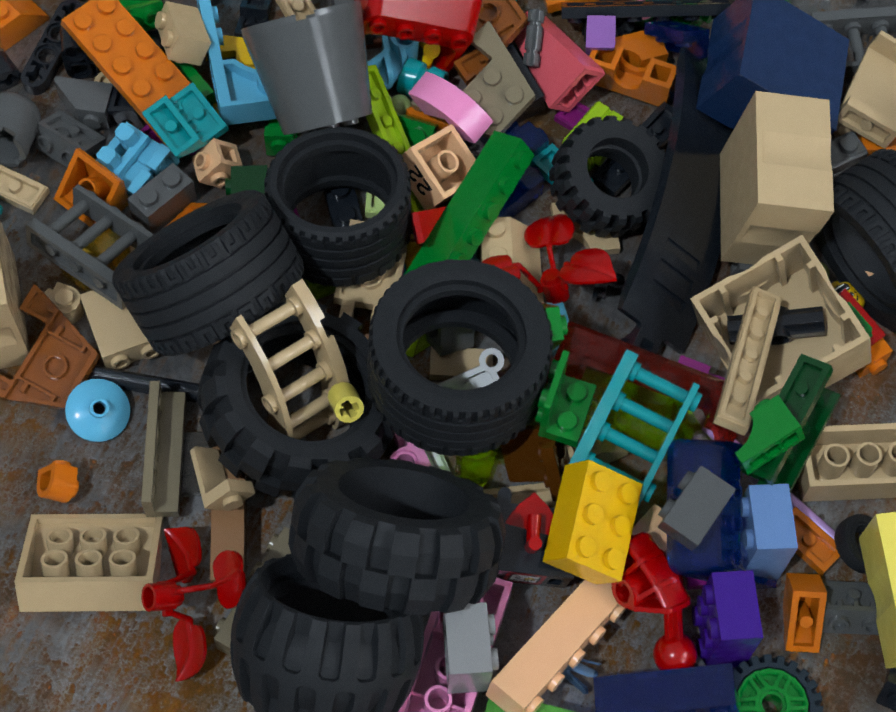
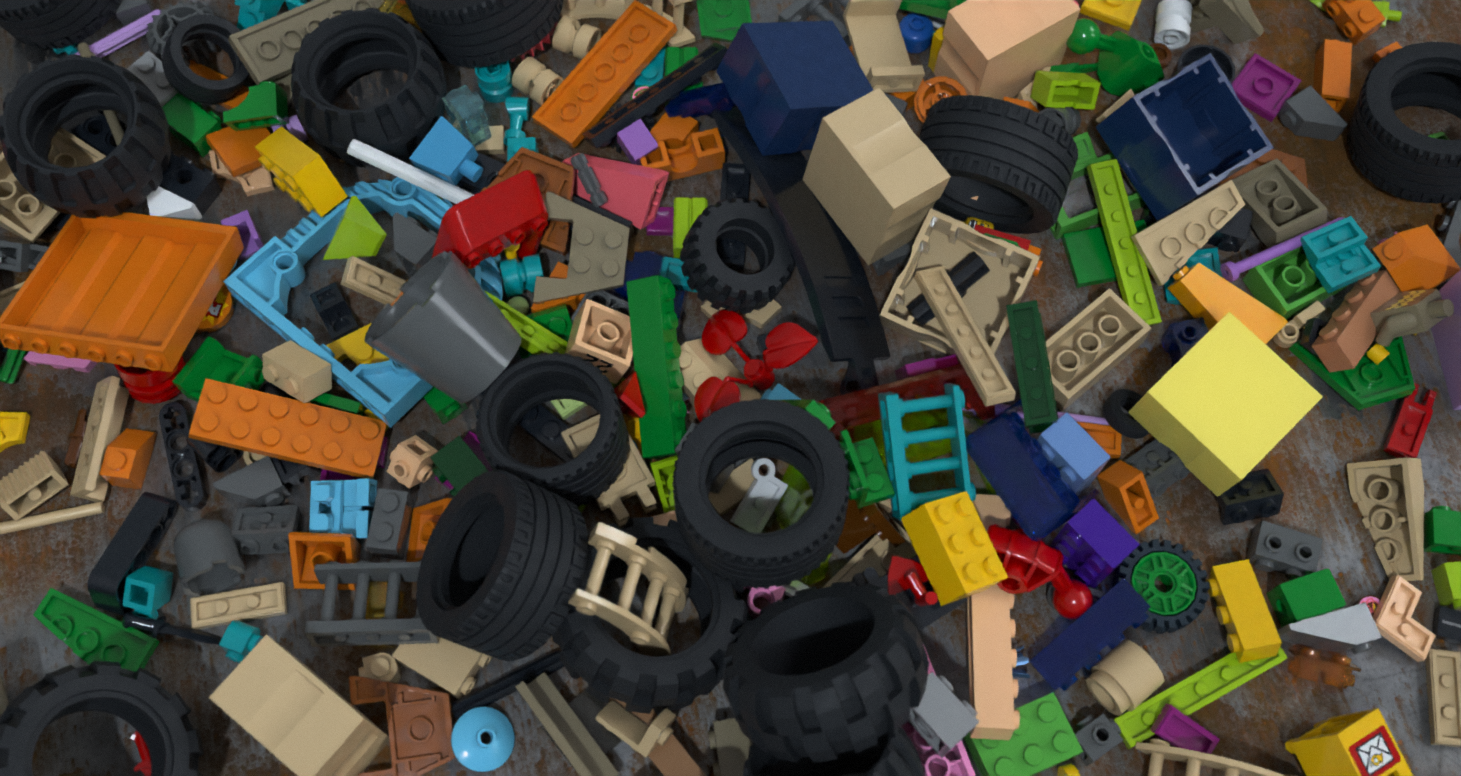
camera: 35 degrees left, 5 degrees up
teal slope [142,82,229,159] -> none
light yellow gear [328,382,364,423] -> none
bright pink brick [408,72,493,143] -> none
dark grey brick [657,465,736,551] -> none
green arch [735,395,805,475] -> none

